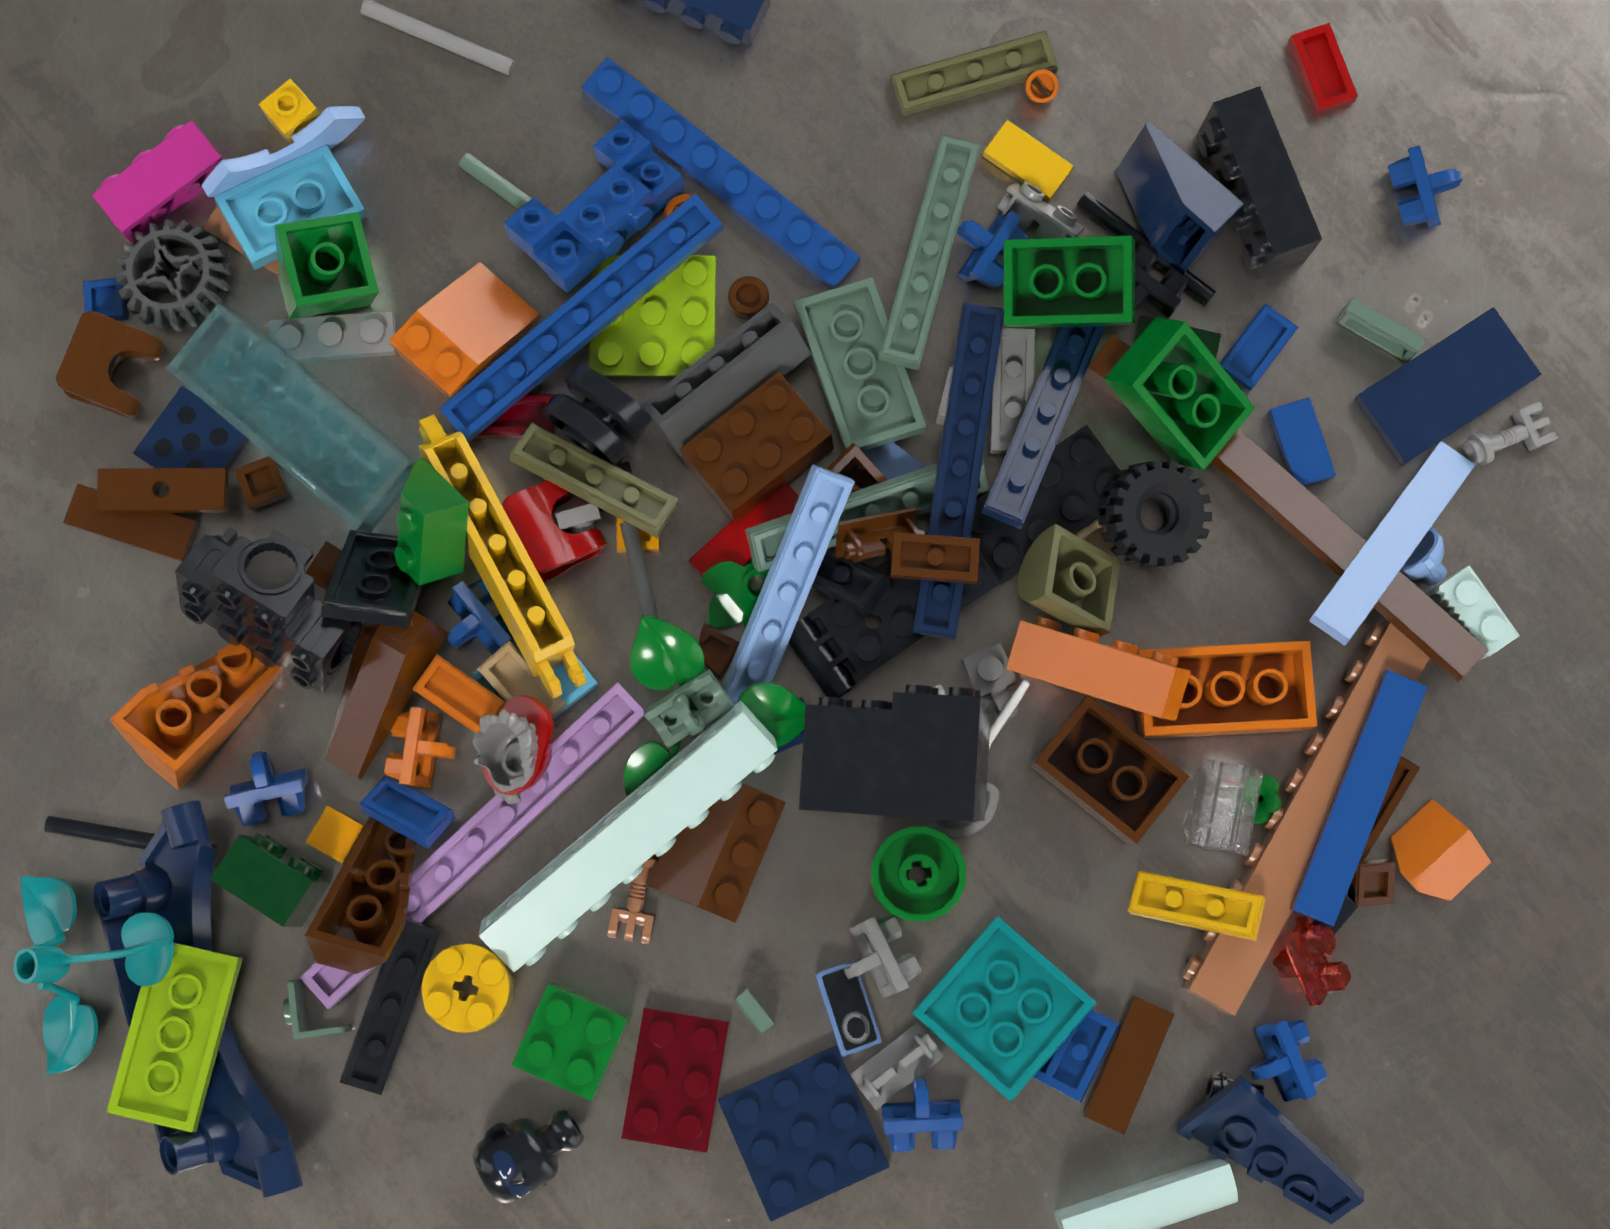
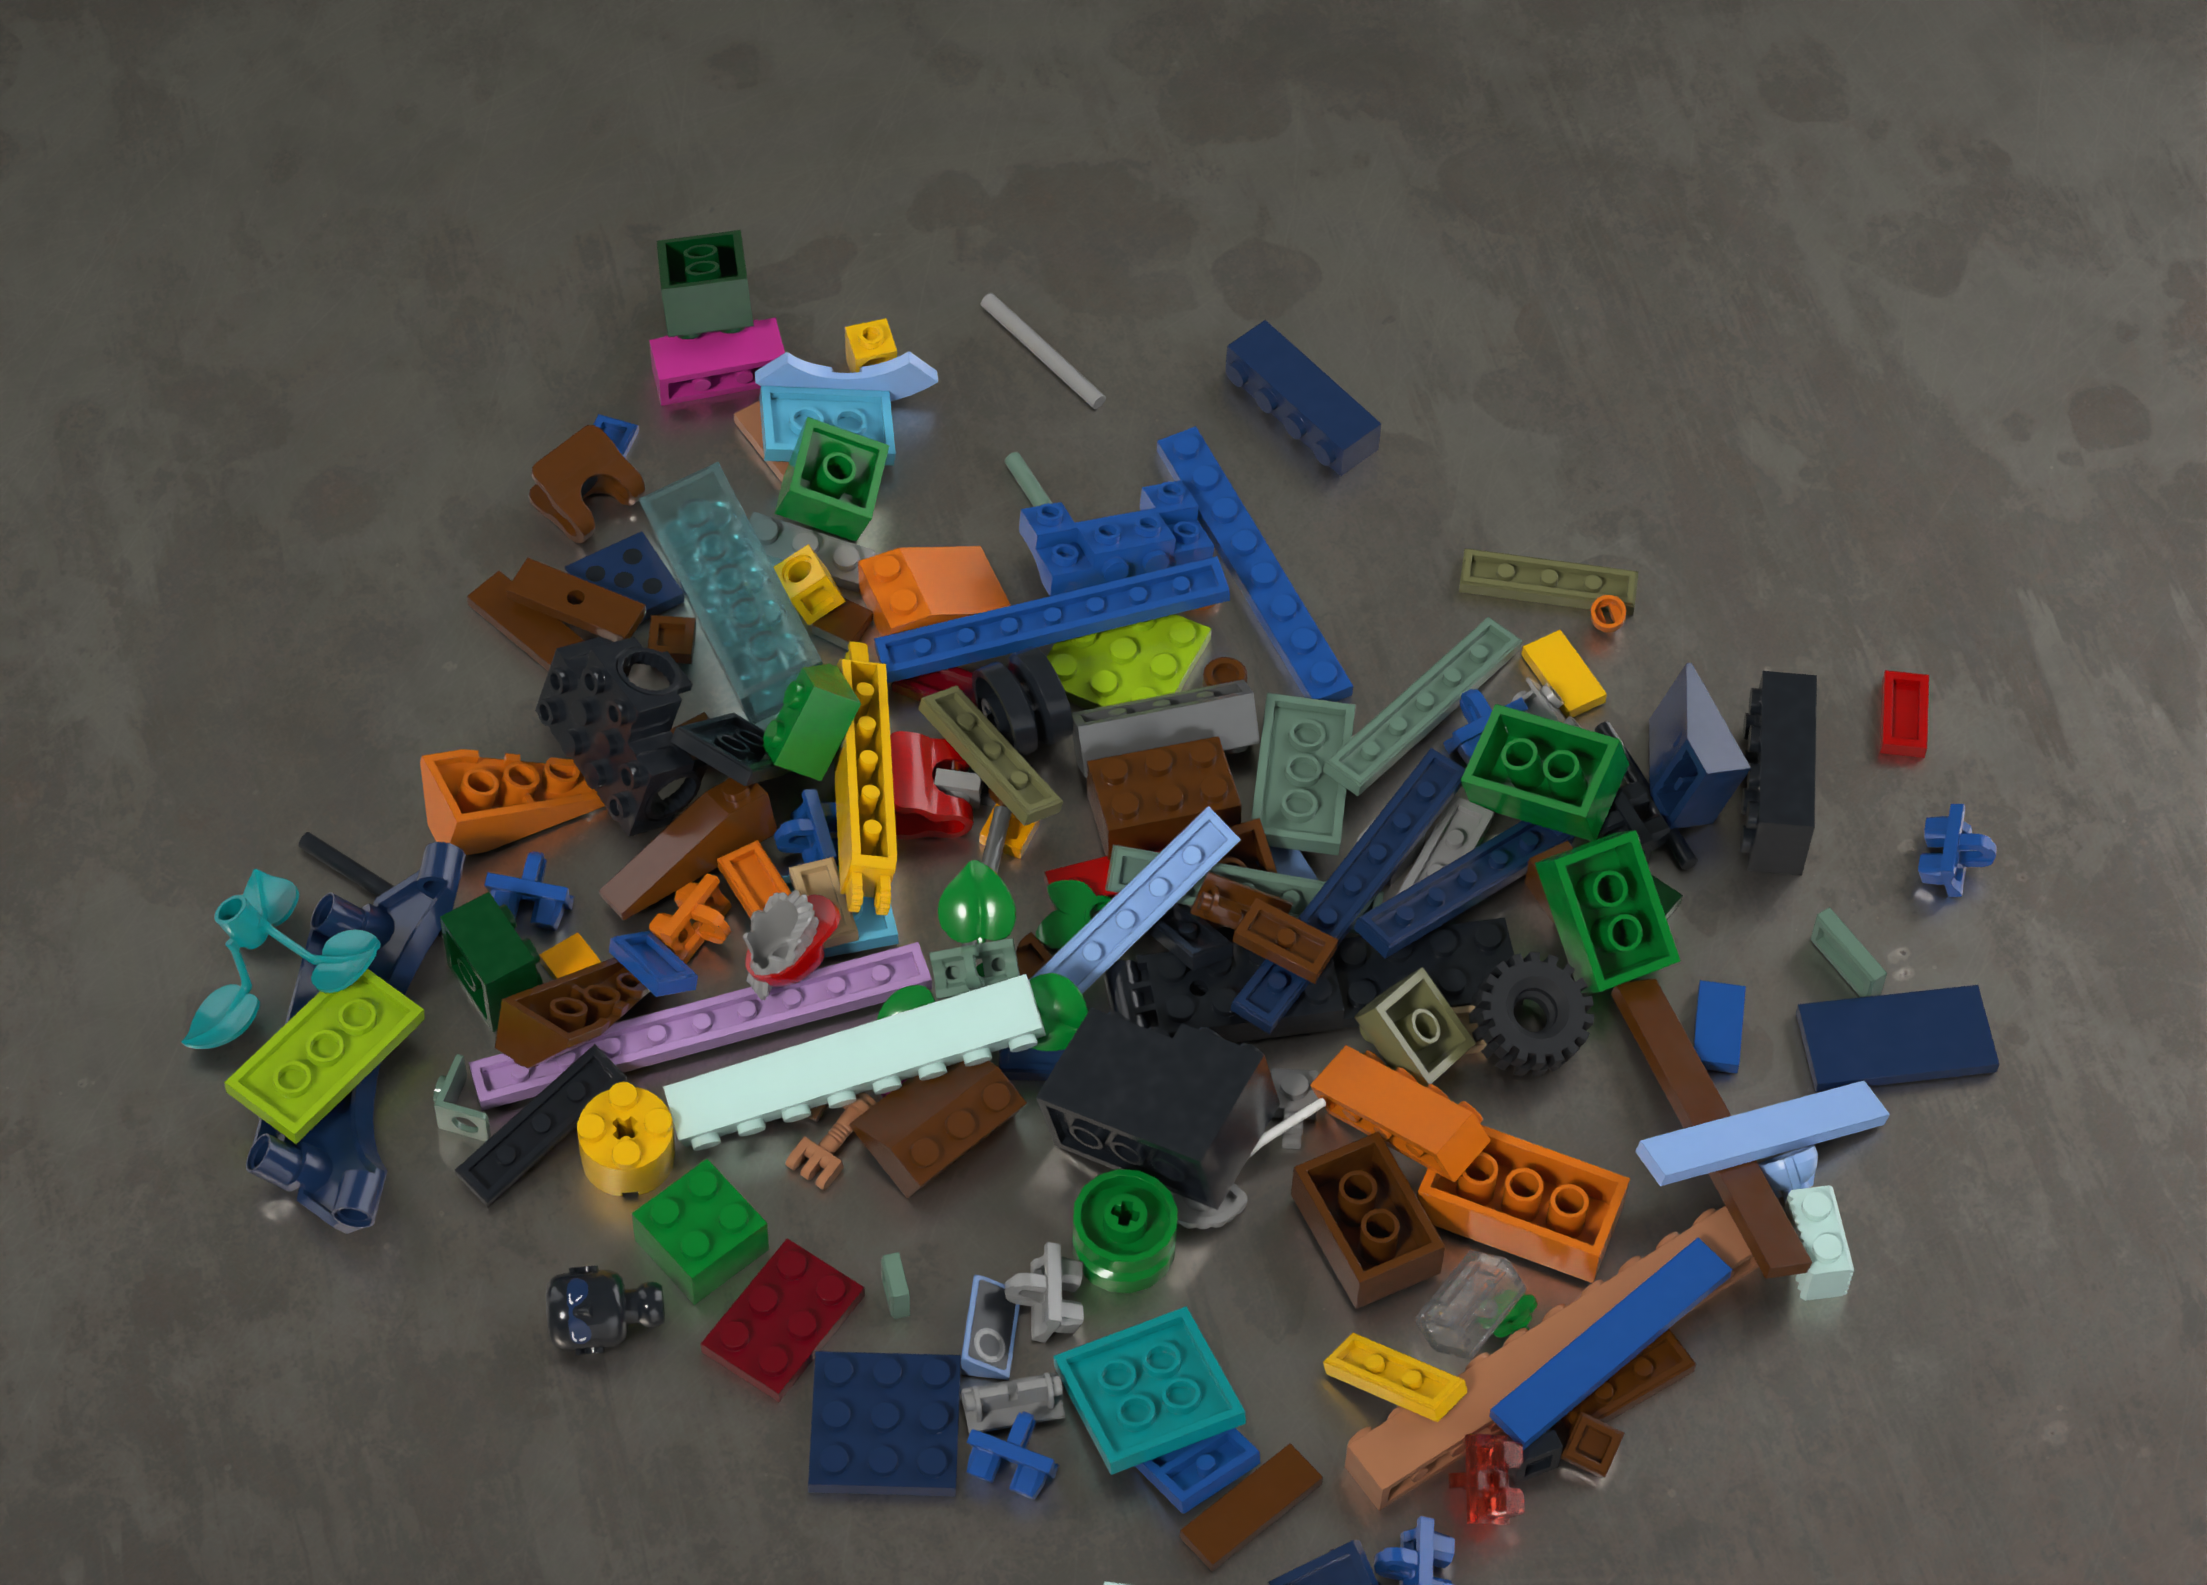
camera: 25 degrees right, 25 degrees down
dark grey gear [115,219,231,331] -> none
blue tile [1220,303,1299,395] -> none
orange slope [1389,799,1491,901] -> none
light grey hinge [1463,402,1558,466] -> none
none -> dark green brick [656,230,754,339]
none -> yellow brick [772,544,846,625]
none -> reddish brown tile [812,598,873,651]

